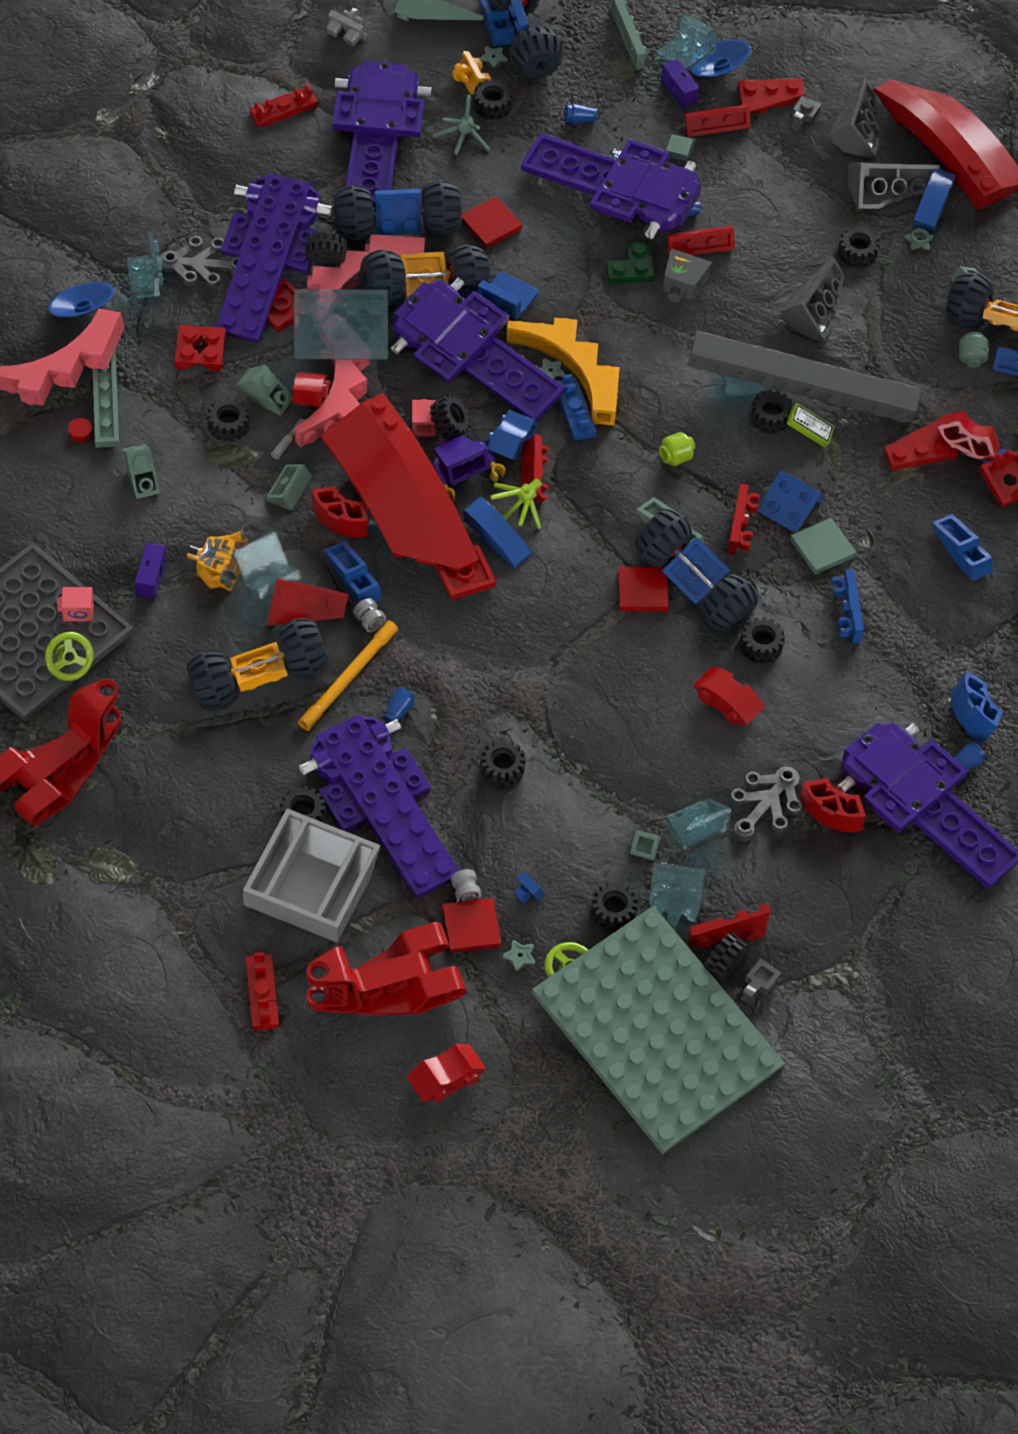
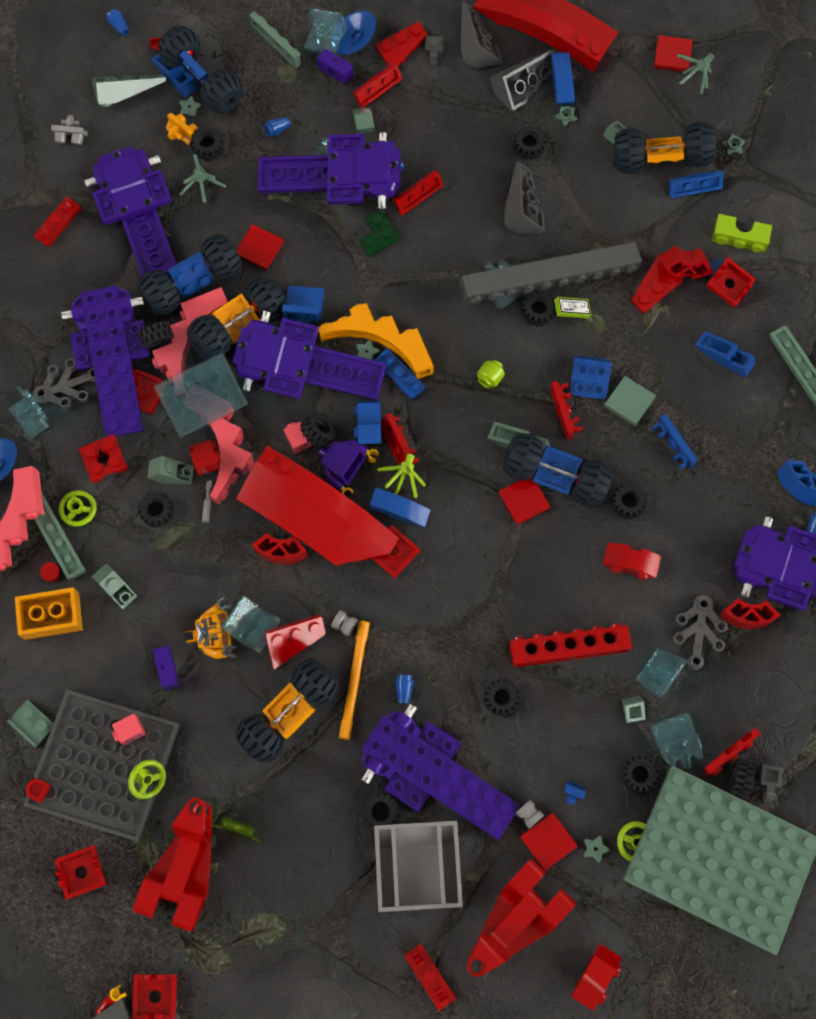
camera: 20 degrees left, 15 degrees up
sand green slope [266,464,312,510] -> none
blue slope [324,541,382,604] -> none
dark grey torso [663,249,712,303] -> none
sand green head [959,332,989,368] -> none
none -> light orange brick [15,587,83,640]
none -> lime piece [59,490,97,527]
none -> clear neon green piece [212,817,261,842]
none -> red brick [509,623,632,668]

